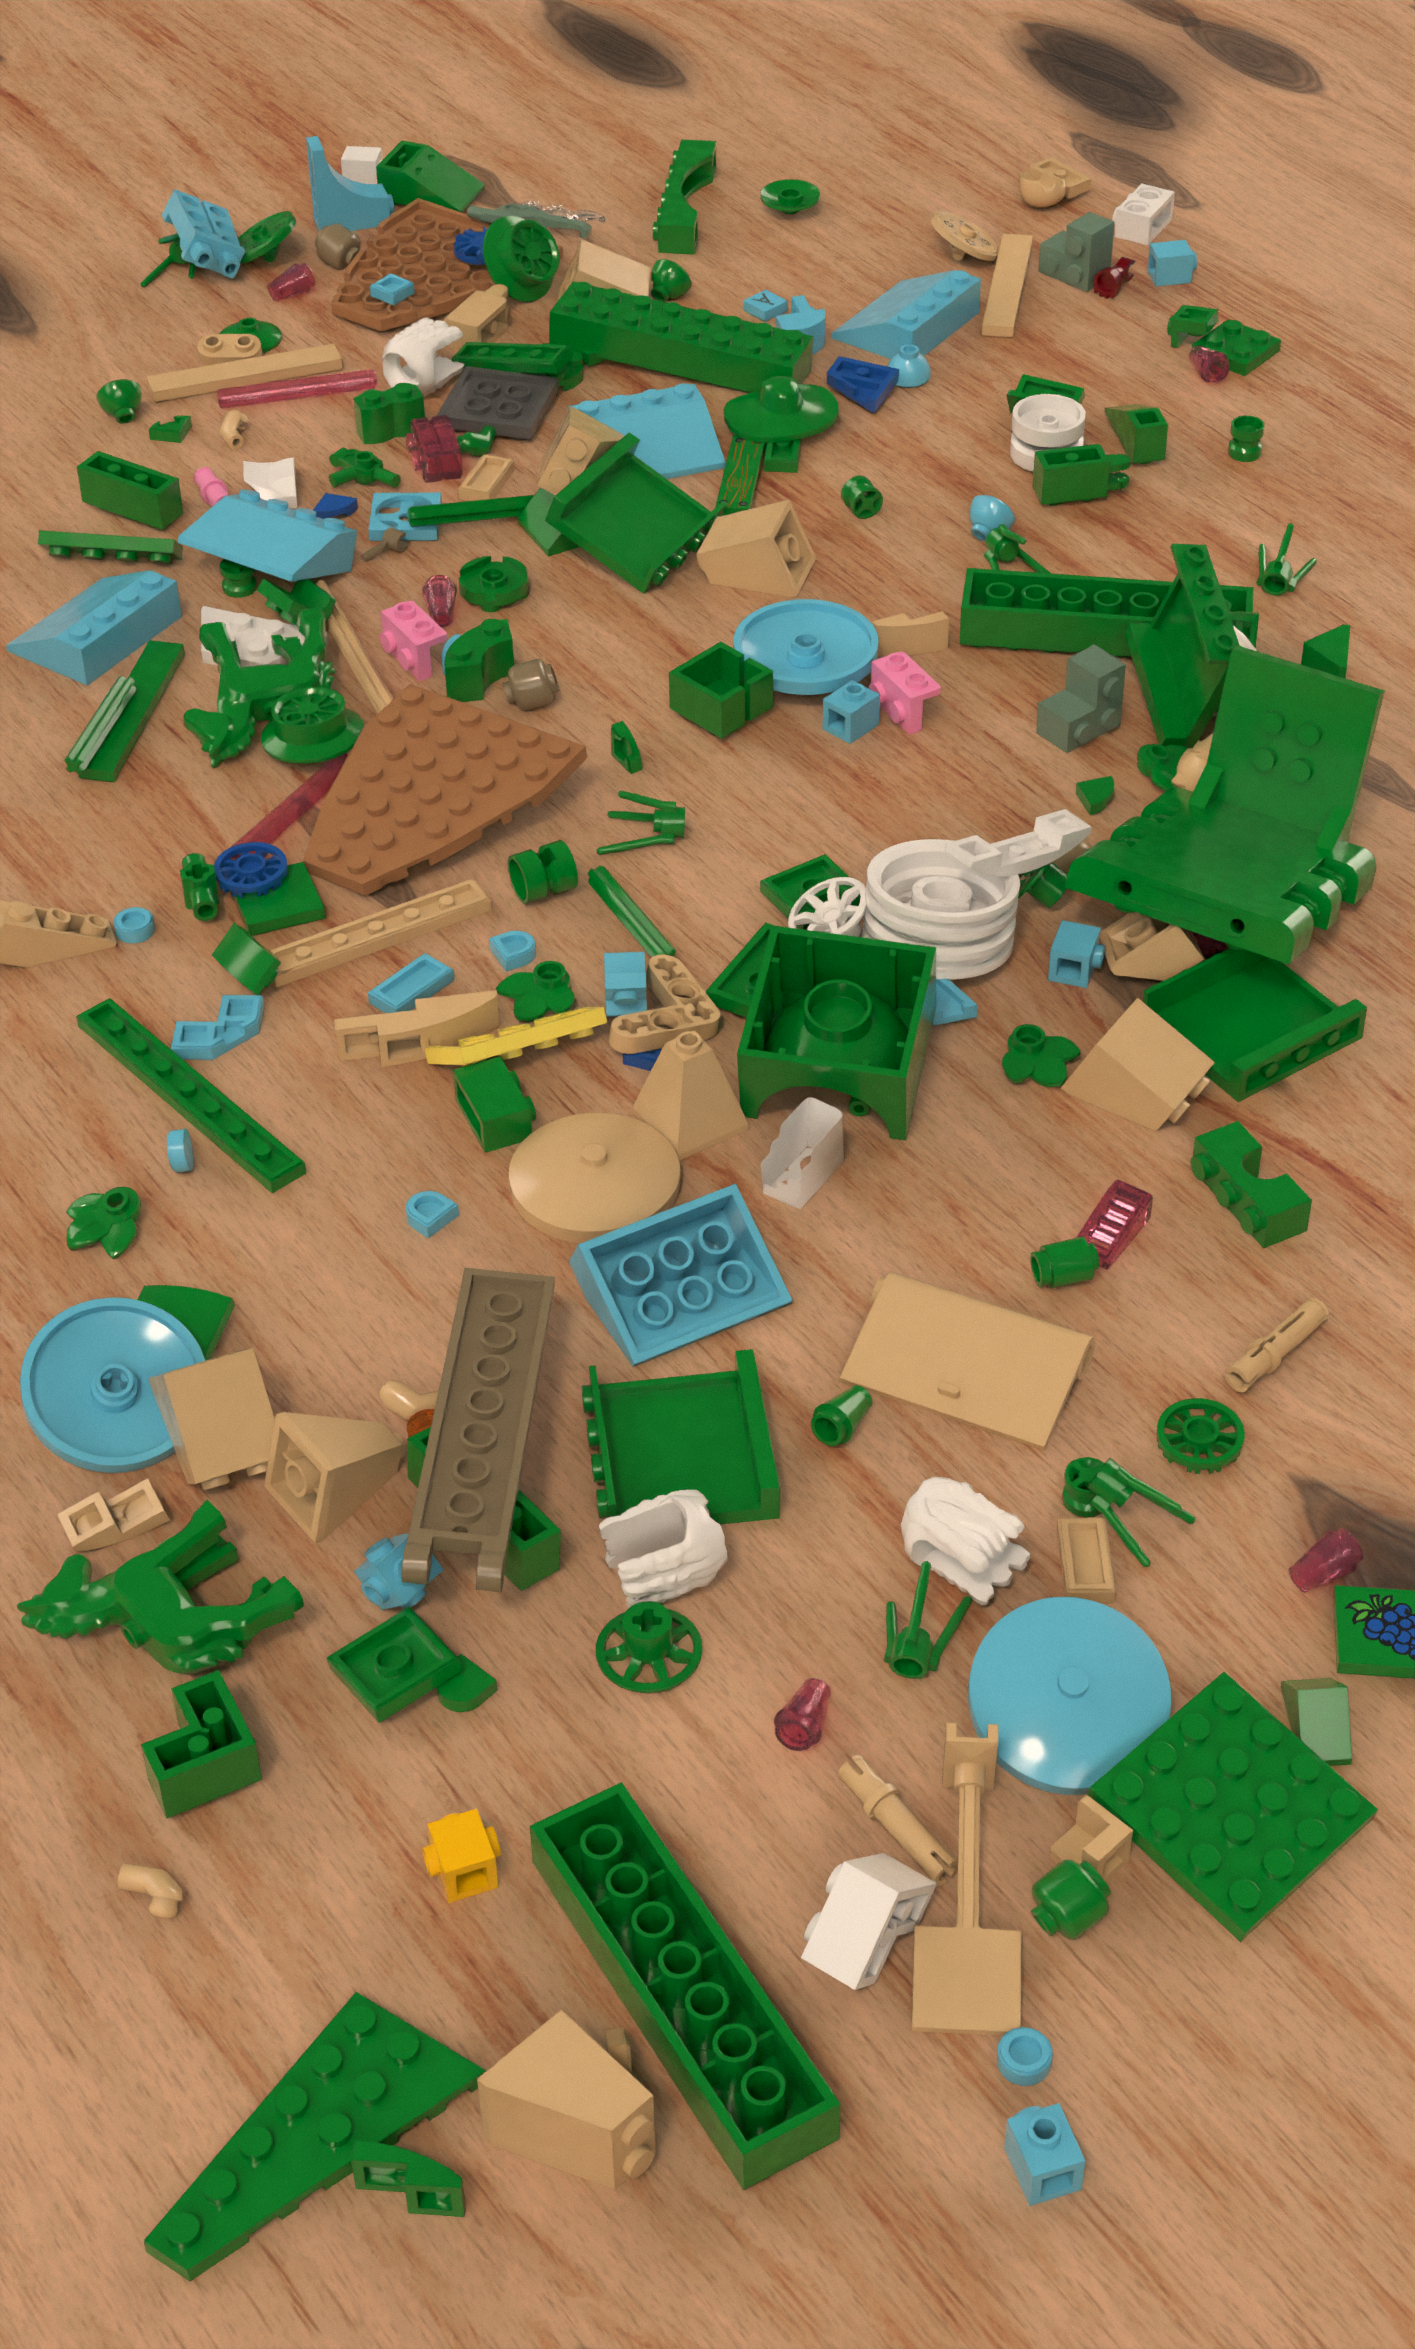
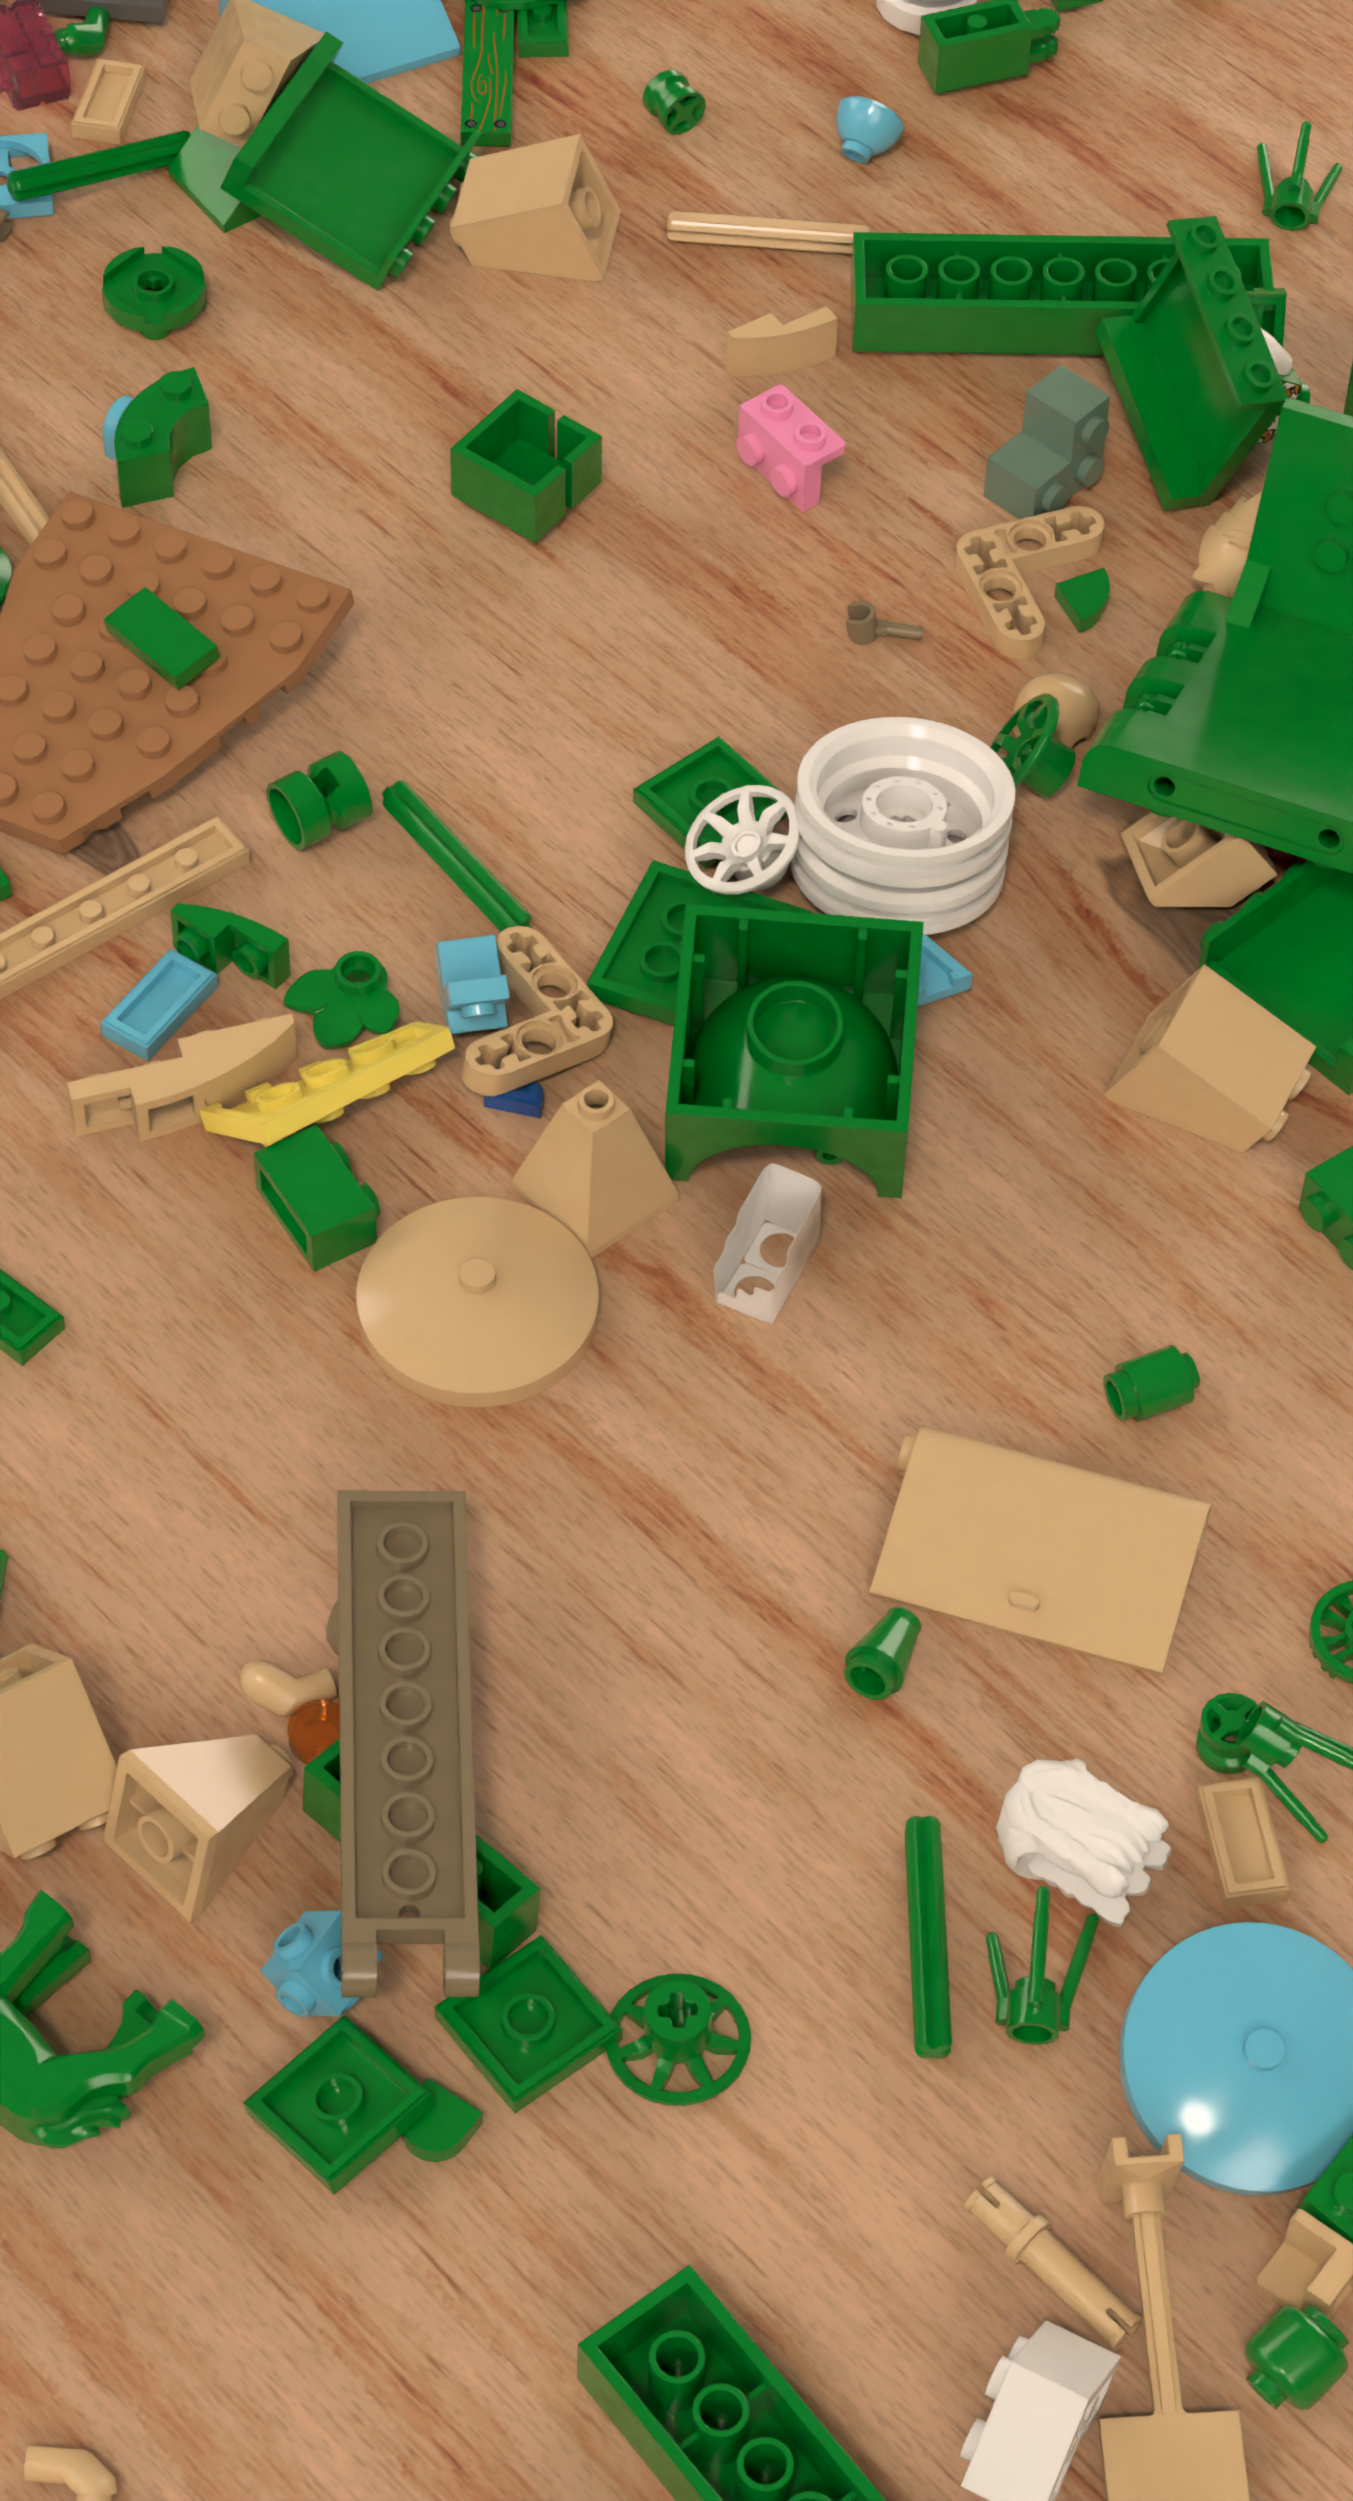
camera: 10 degrees left, 10 degrees up
green brick [141,1670,262,1819] -> none
bright pink bracket [380,601,447,682] -> none
medium azure tile [406,1191,459,1239] -> none
clear pink cone [422,575,457,628] -> none
yellow brick [422,1808,501,1903] -> none
medium azure tile [489,931,536,972] -> none
dark tan head [503,659,559,712] -> none
medium azure slope [569,1184,793,1367] -> none
green panel [581,1349,780,1525] -> none
green plant [597,790,685,855] -> none
white piece [599,1490,728,1608] -> none
green tile [611,721,642,774] -> none
medium azure dish [733,599,879,695] -> none
clear pink cone [774,1678,831,1751] -> none
medium azure brick [822,680,880,744] -> none
white slope [945,809,1092,876] -> none
green plant [984,524,1050,573] -> none
green plate [1002,1024,1081,1087] -> none
medium azure brick [1048,920,1106,988] -> none
clear pink slope [1076,1180,1153,1270] -> none
green plate [1137,744,1188,791] -> none
none -> green tile [103,587,220,690]
none -> green slope [170,904,291,989]
none -> green tile [434,1935,622,2114]
none -> tan axle [667,210,870,255]
none -> dark tan hand [846,601,923,645]
none -> green axle [904,1816,952,2059]
none -> tan beam [954,506,1105,660]

